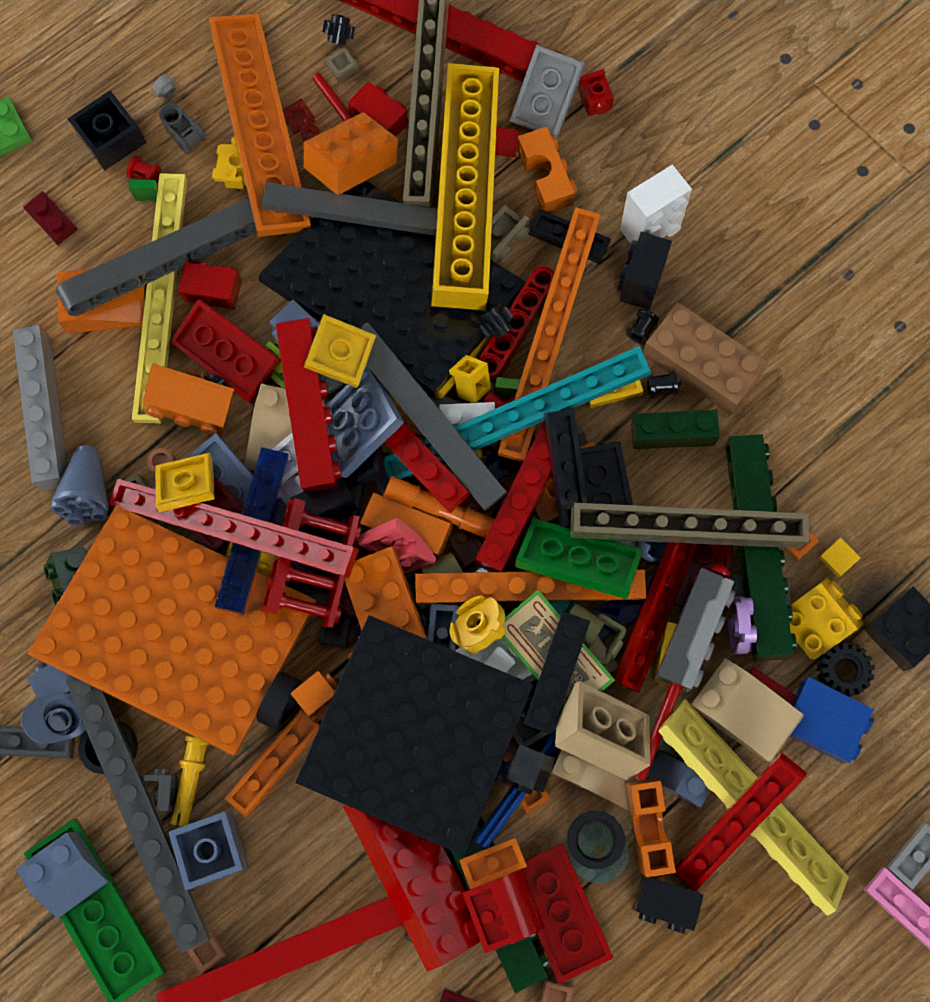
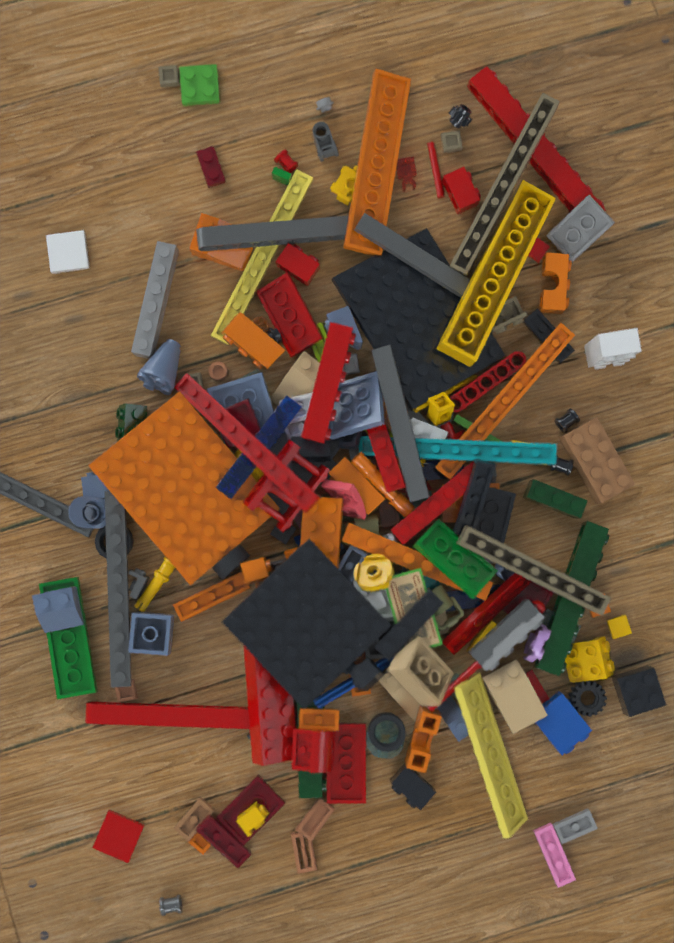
camera: 10 degrees right, 10 degrees up
black brick [67,90,147,171] -> none
yellow tile [155,453,215,512] -> none
orange brick [304,112,398,195] -> none
yellow tile [304,314,376,388] -> none
black gear [479,305,513,339] -> none
red brick [578,69,614,116] -> none
black brick [617,232,672,310] -> none
red tile [674,752,807,891] -> none

